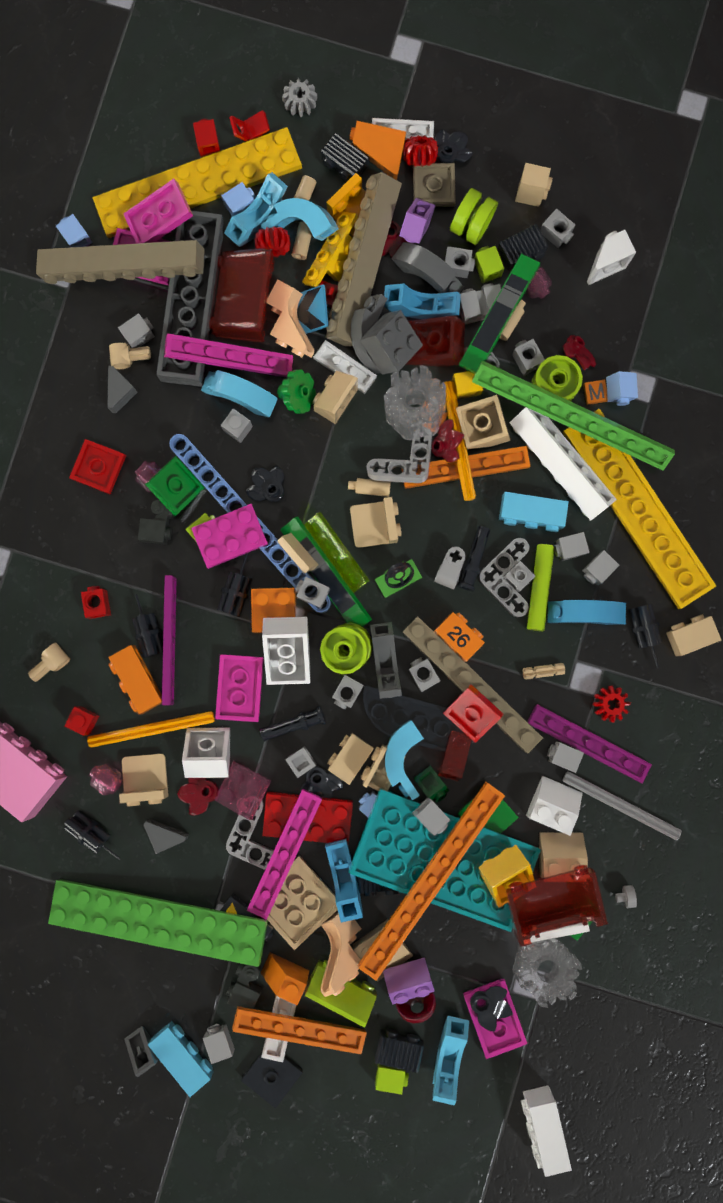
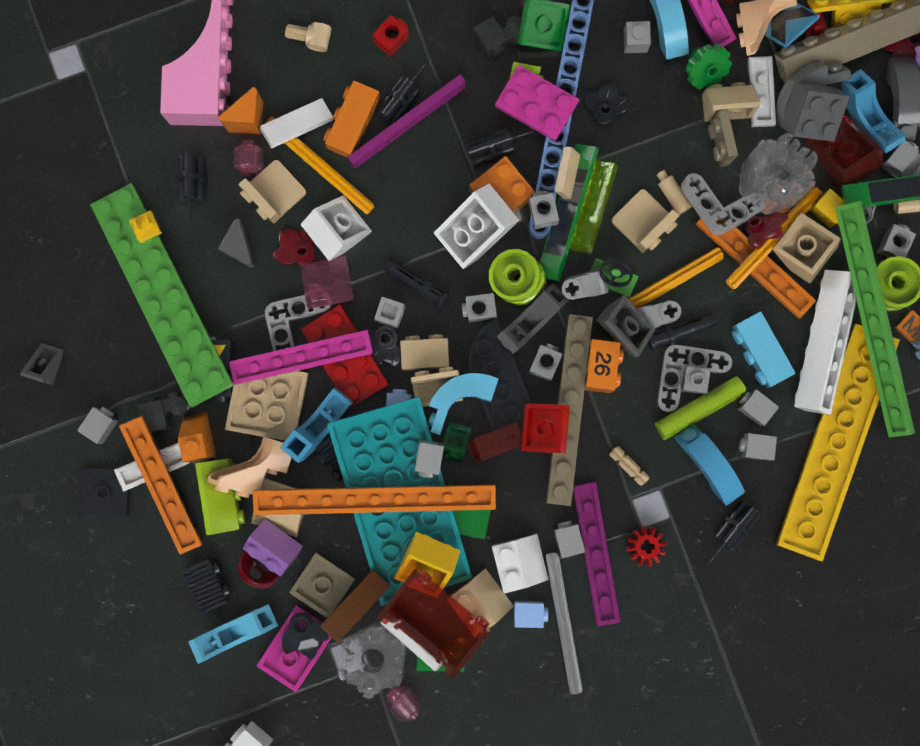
camera: 55 degrees right, 0 degrees up
red brick [65,706,100,736] -> none
medium azure brick [148,1021,213,1097] -> none
dark pink plate [215,655,264,722] -> none
lime brick [375,1064,409,1094] -> none
light grey tile [615,885,637,908] -> none
tan brick [666,614,721,656] -> none
none -> yellow tile [129,210,162,243]
none -> orange slope [218,87,264,134]
none -> white tile [260,98,333,149]
none -> dark tan plate [289,552,356,618]
none -> reddish brown slope [320,569,391,643]
none -> clear pink head [386,685,421,722]
none -> light blue brick [514,601,548,628]
none -> light grey piece [562,269,609,300]
none -> dark grey slope [597,295,655,357]
none -> light orange axle [628,247,724,309]
none -> dark tan plate [708,109,738,167]

